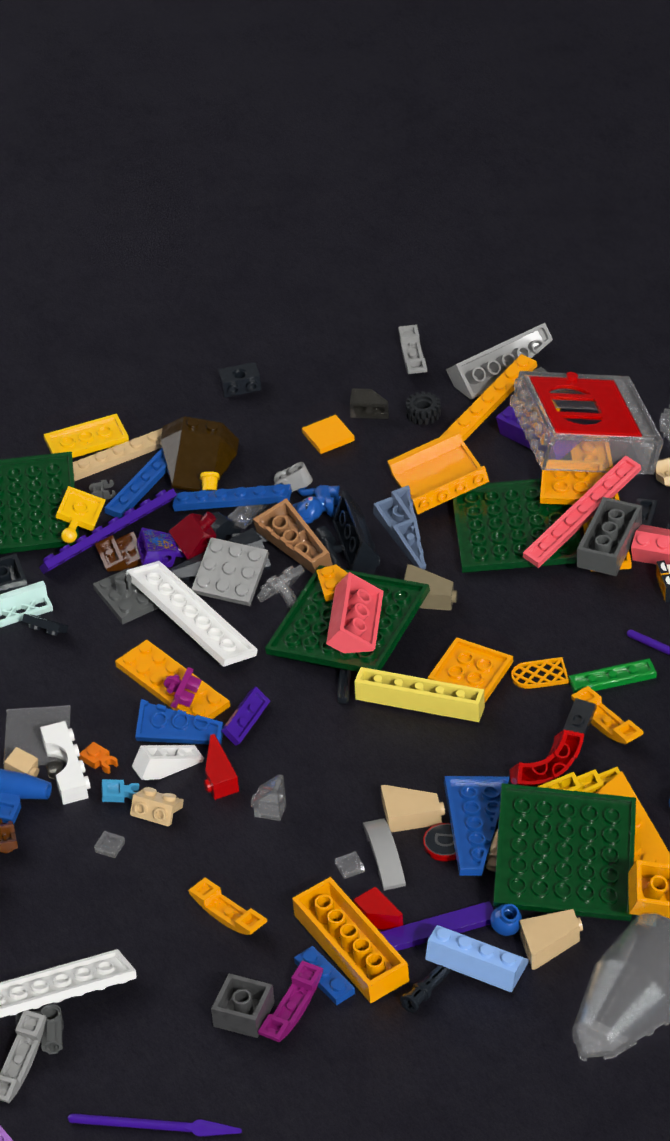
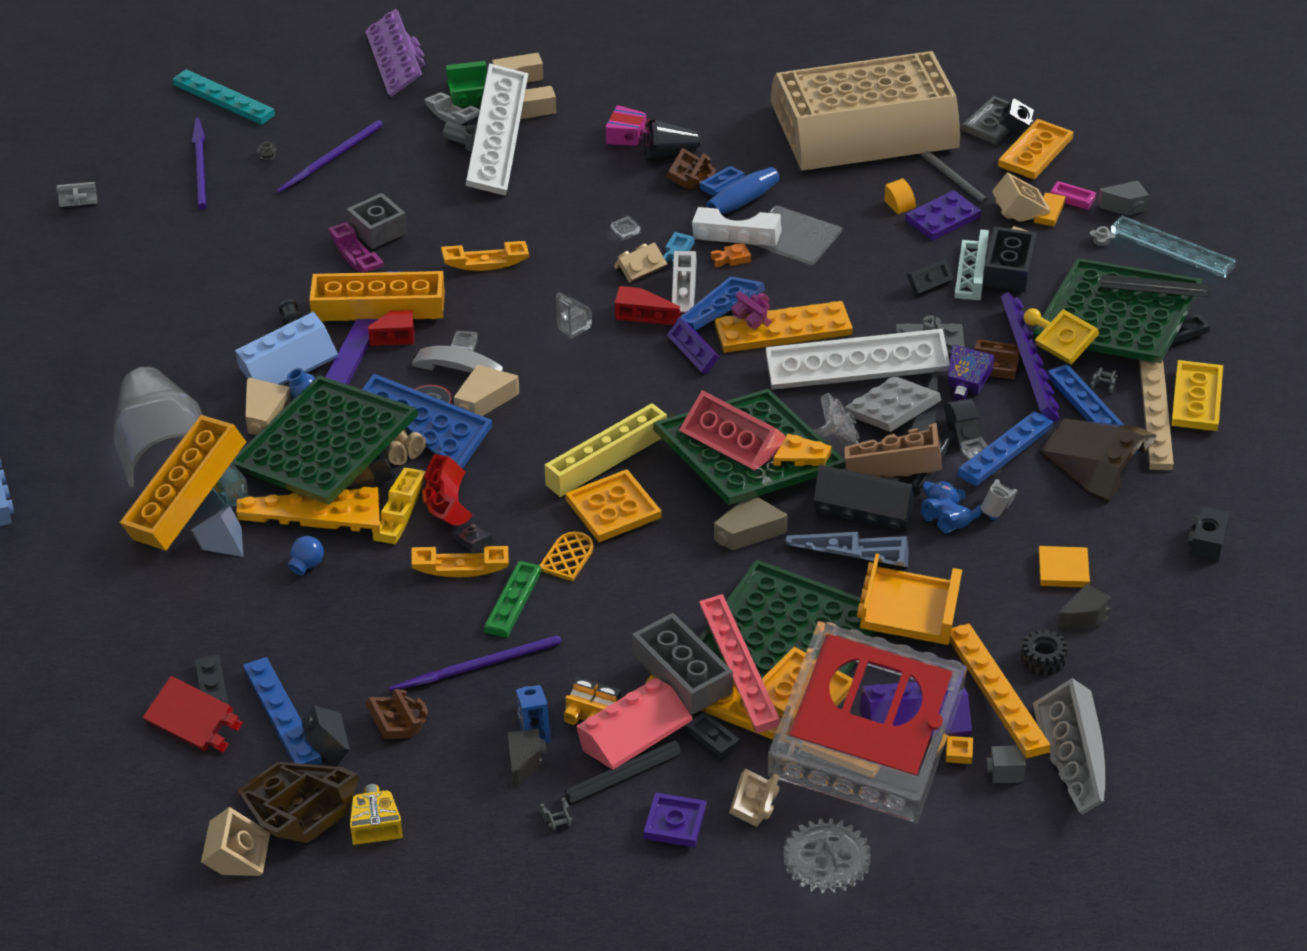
camera: 120 degrees right, 0 degrees up
tan brick [4,747,39,777] -> none
dark red torso [169,512,216,560] -> none
yellow piece [200,472,220,491] -> none
light grey slope [398,325,427,374] -> none

